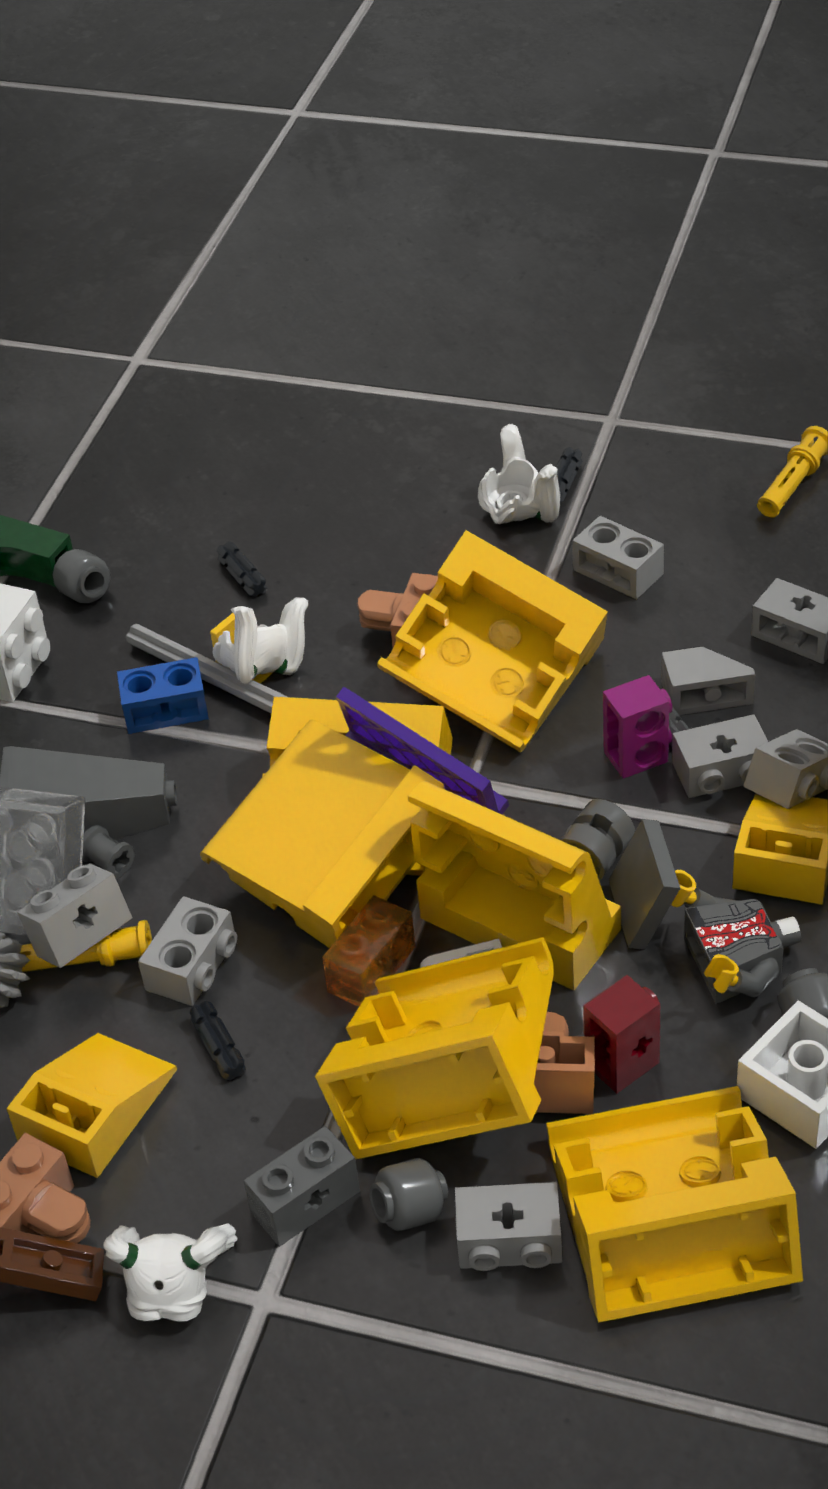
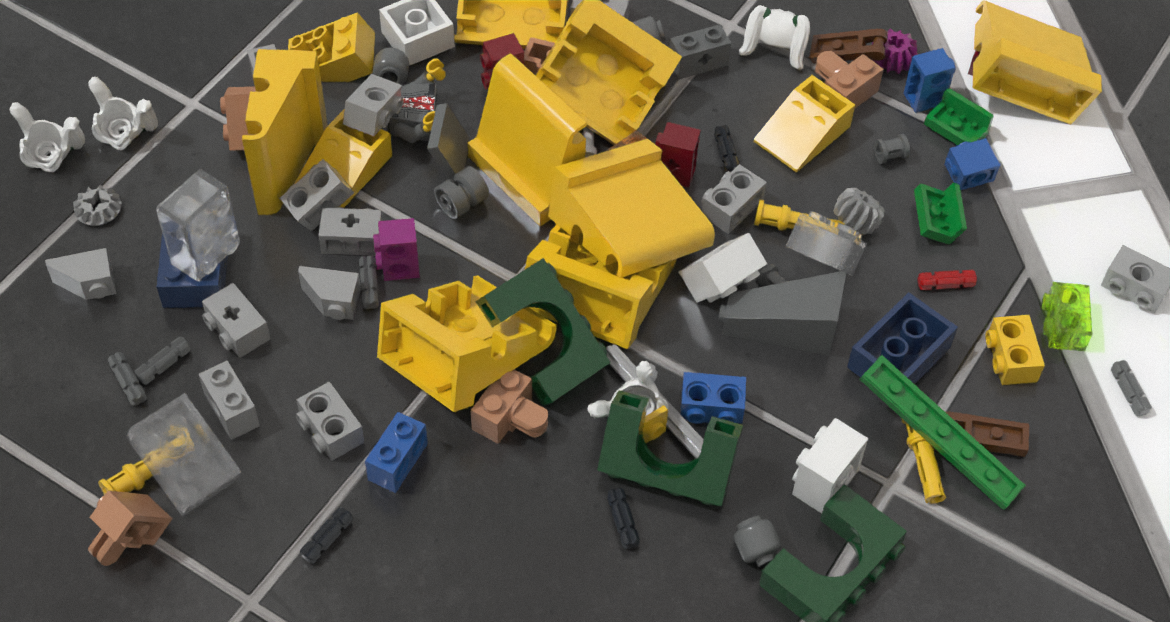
camera: 170 degrees left, 10 degrees up
light grey brick [17,863,132,968] -> none
dark purple fence [336,687,509,815] -> none
white hair [478,424,560,524] -> none
none -> nougat brick [88,491,173,566]
none -> clear brick [126,393,241,517]
none -> light grey brick [199,361,260,440]
none -> light grey brick [343,74,404,136]
none -> blue brick [365,412,428,493]
none -> dark green arch [475,258,611,406]
none -> dark green arch [597,390,743,506]
none -> dark red brick [655,122,701,188]
none -> white brick [679,233,767,303]

